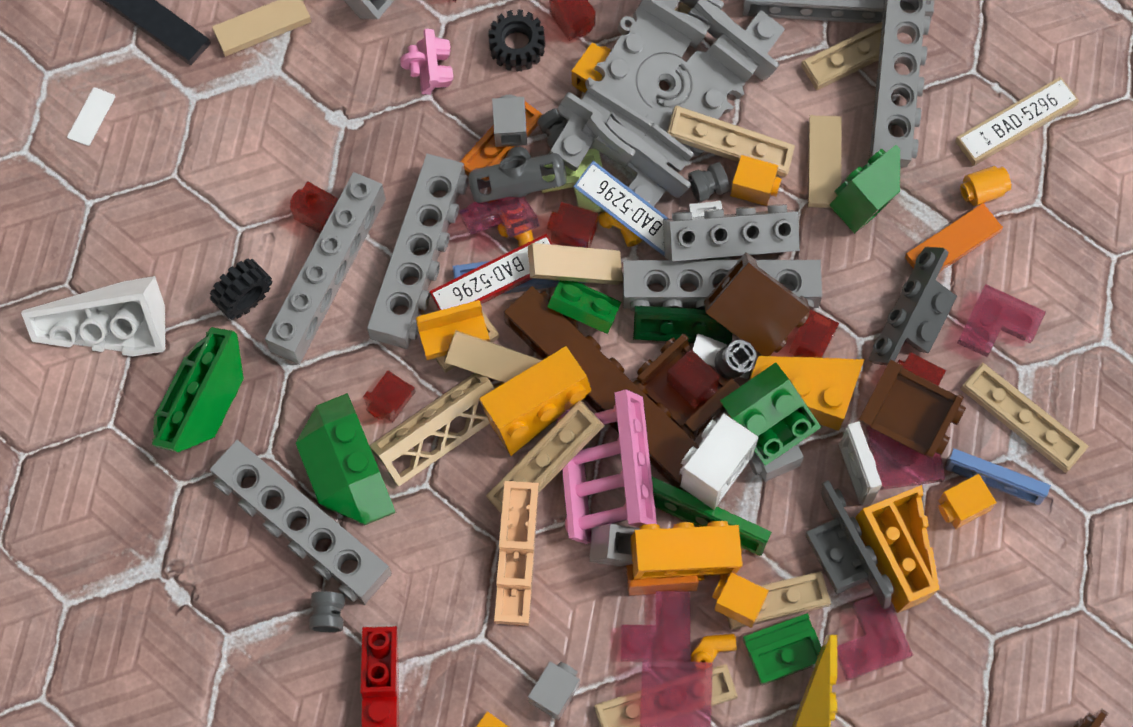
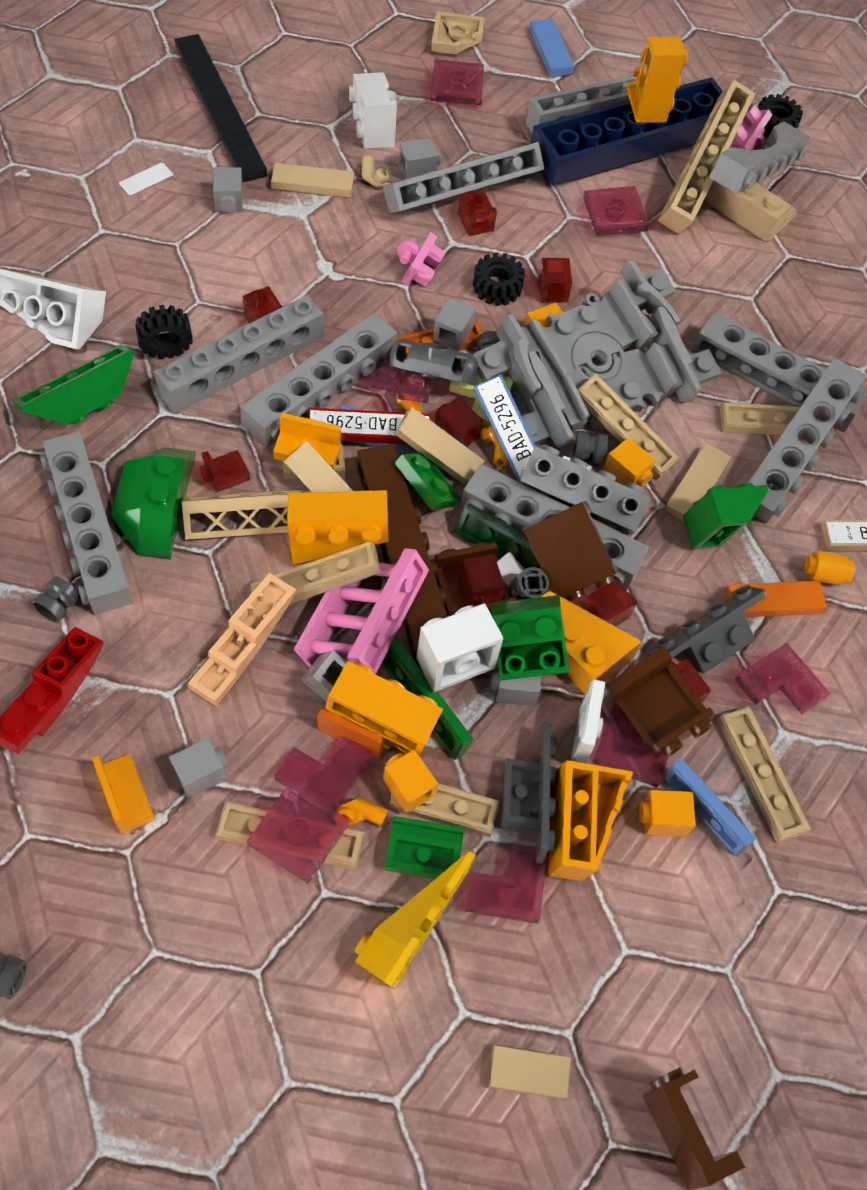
camera: 20 degrees right, 10 degrees down
none -> light grey brick [213,167,243,212]

